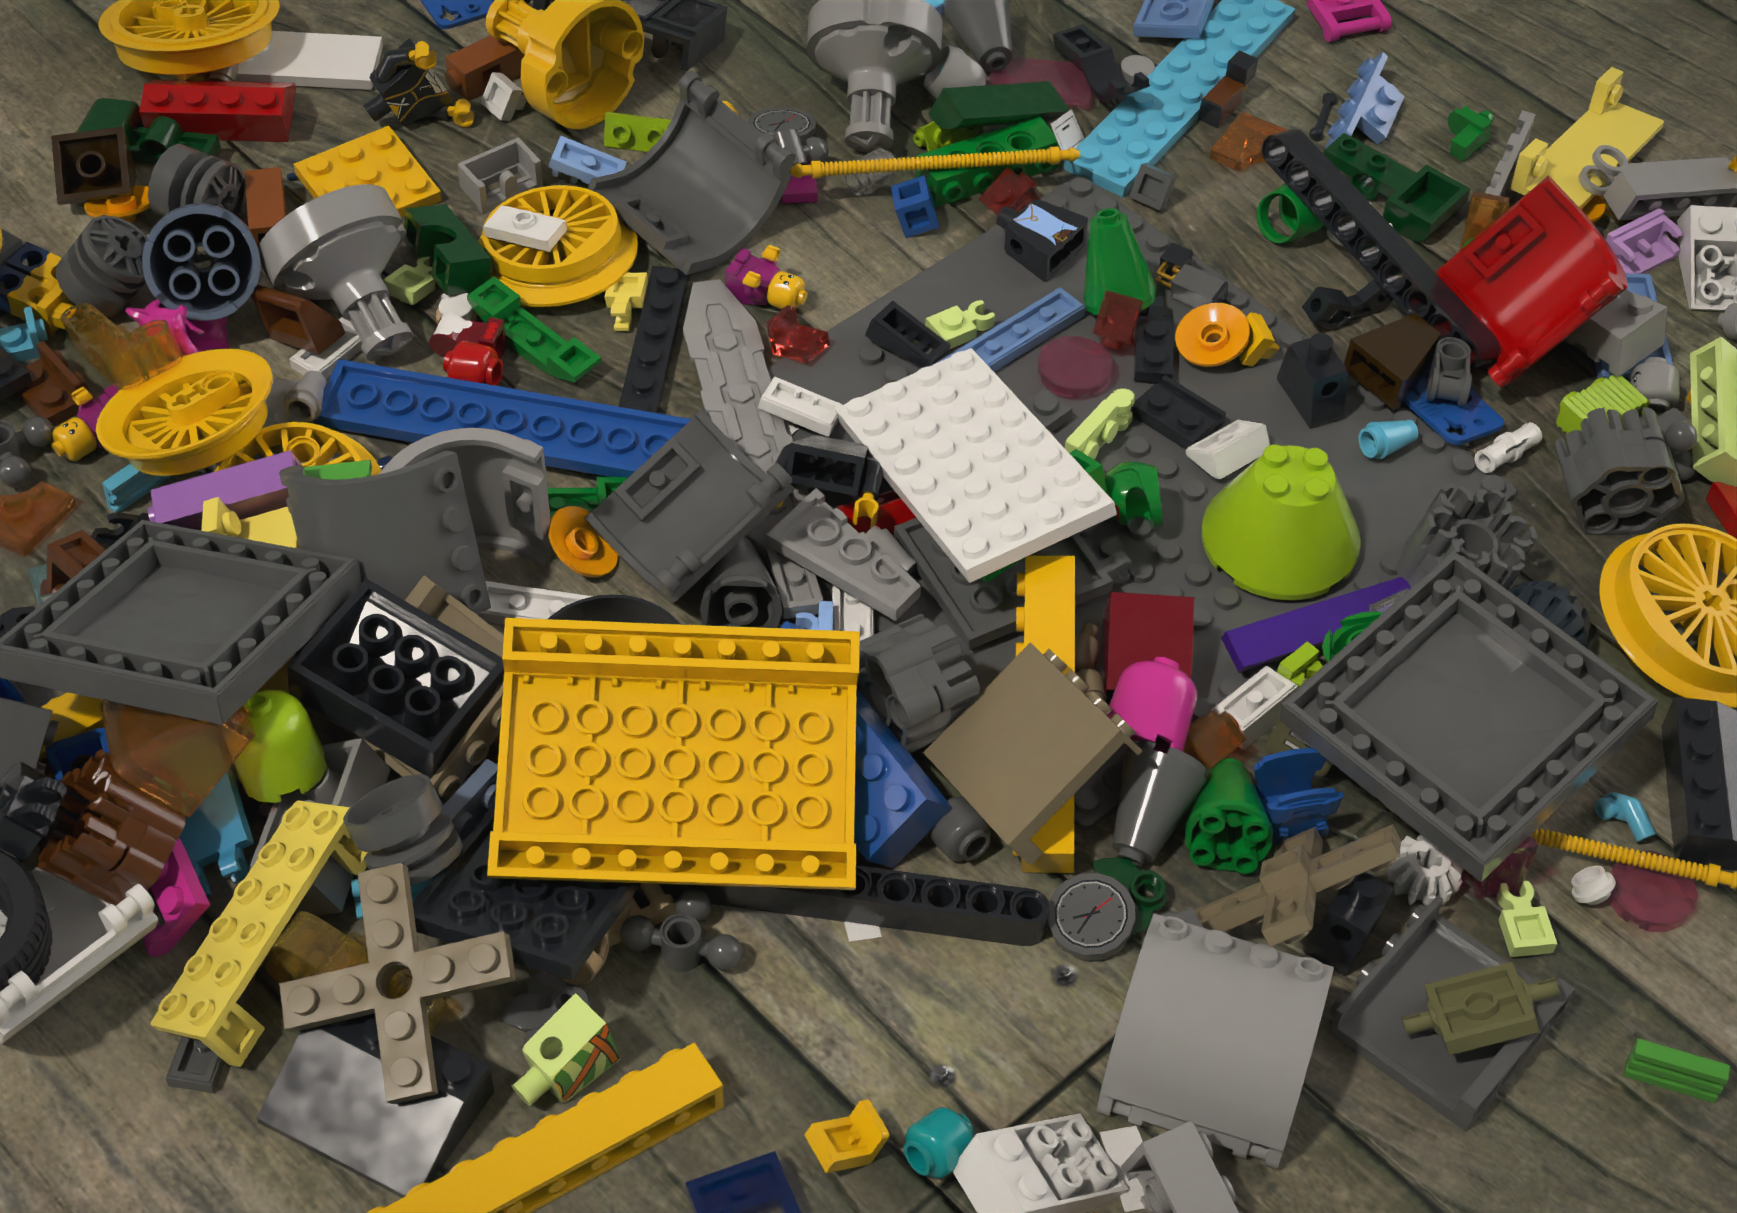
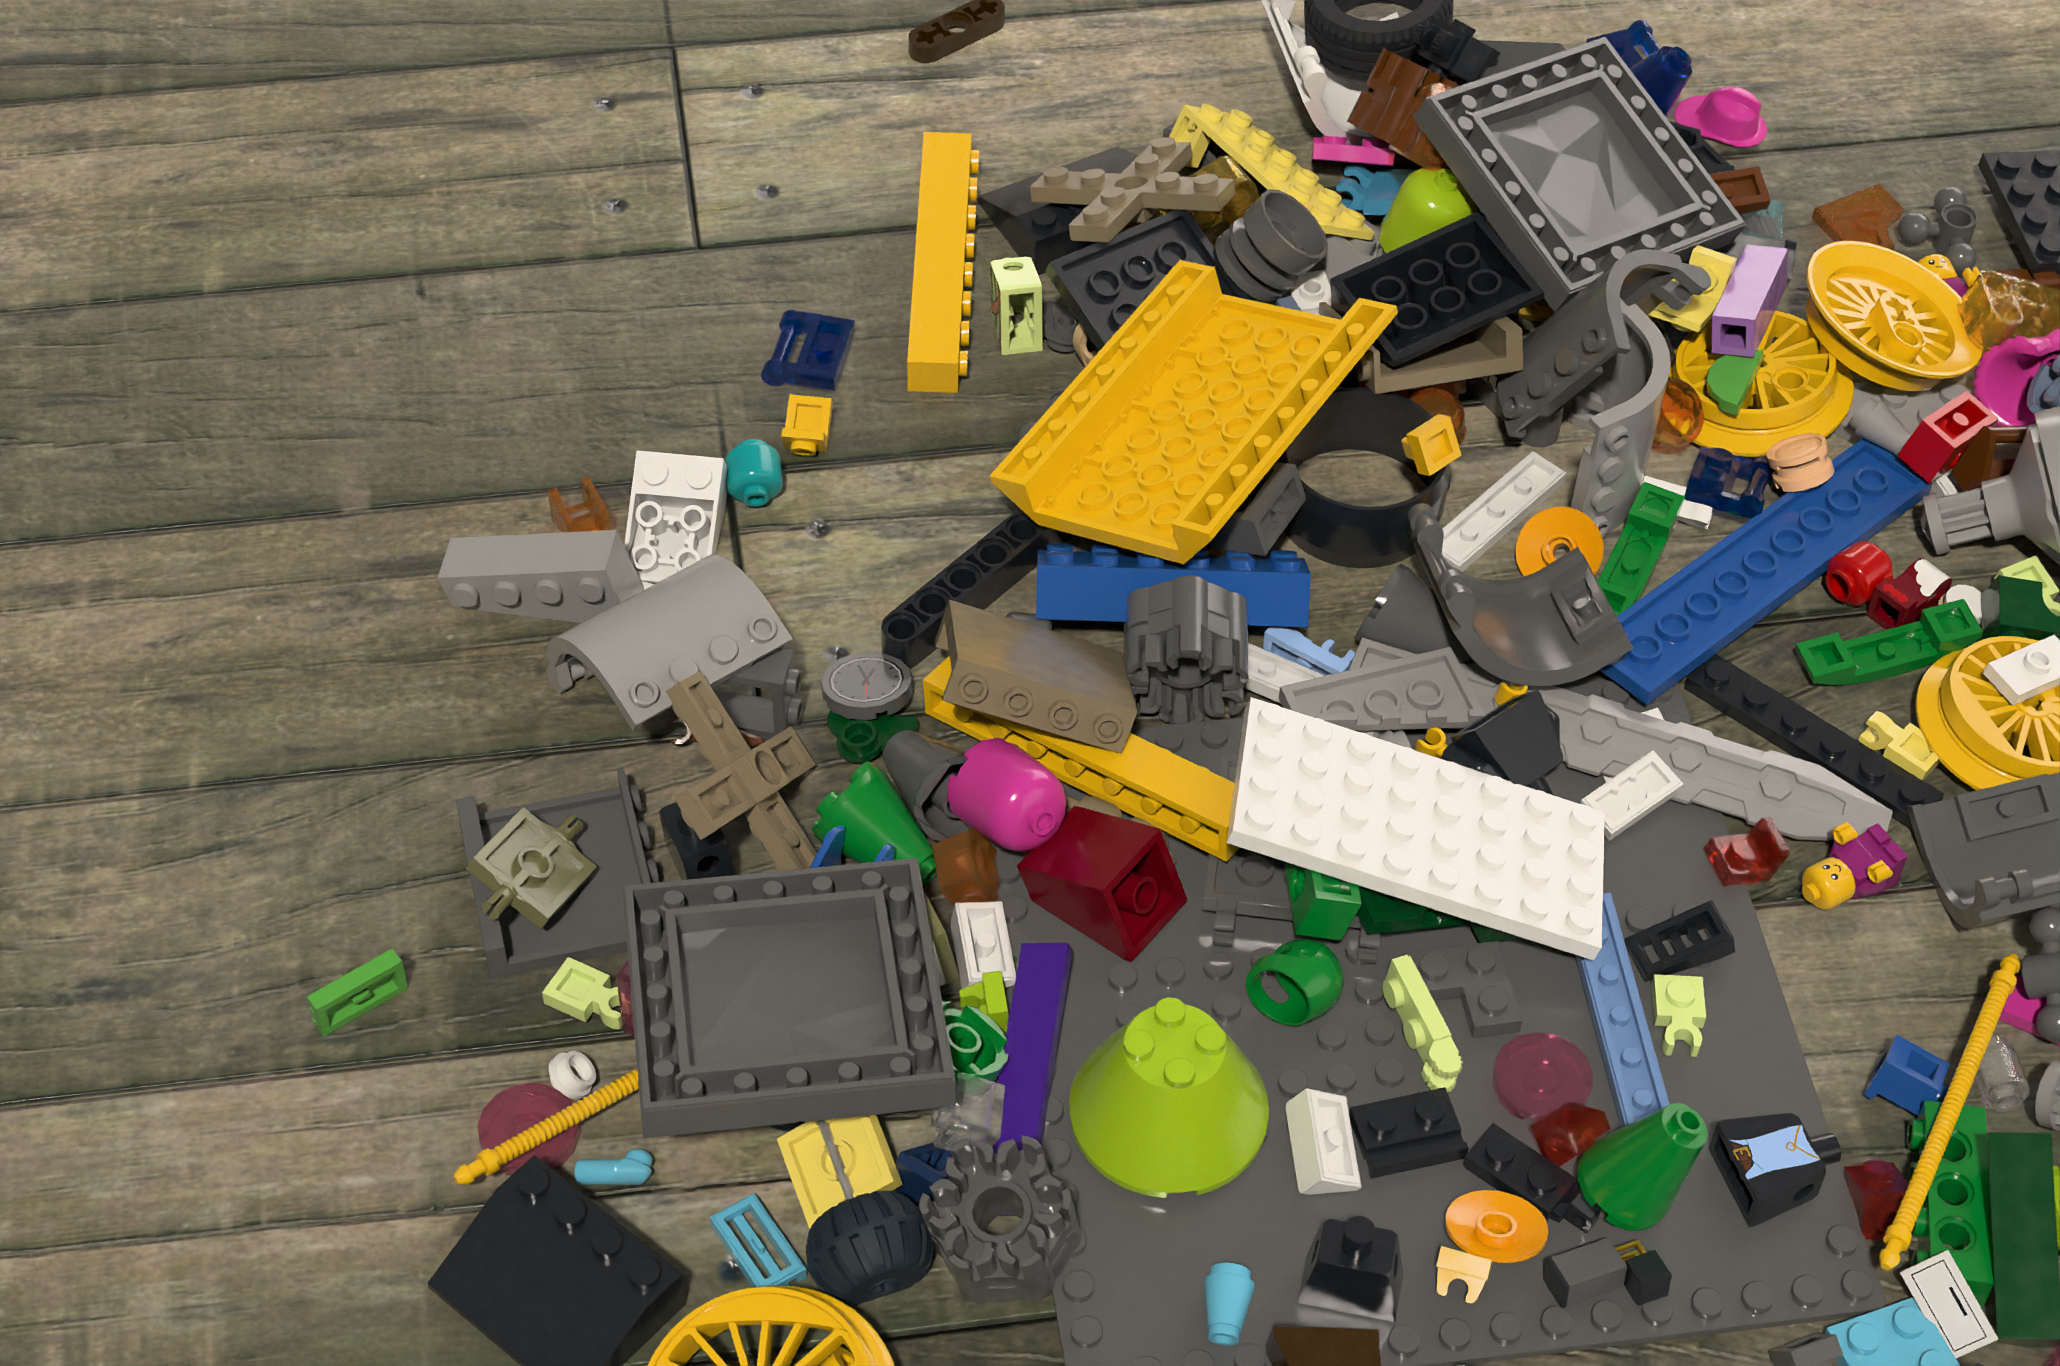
camera: 125 degrees right, 0 degrees up
none -> yellow tile [1401,414,1462,476]
none -> light nougat wheel [1766,433,1835,492]
none -> red brick [1897,391,1999,484]

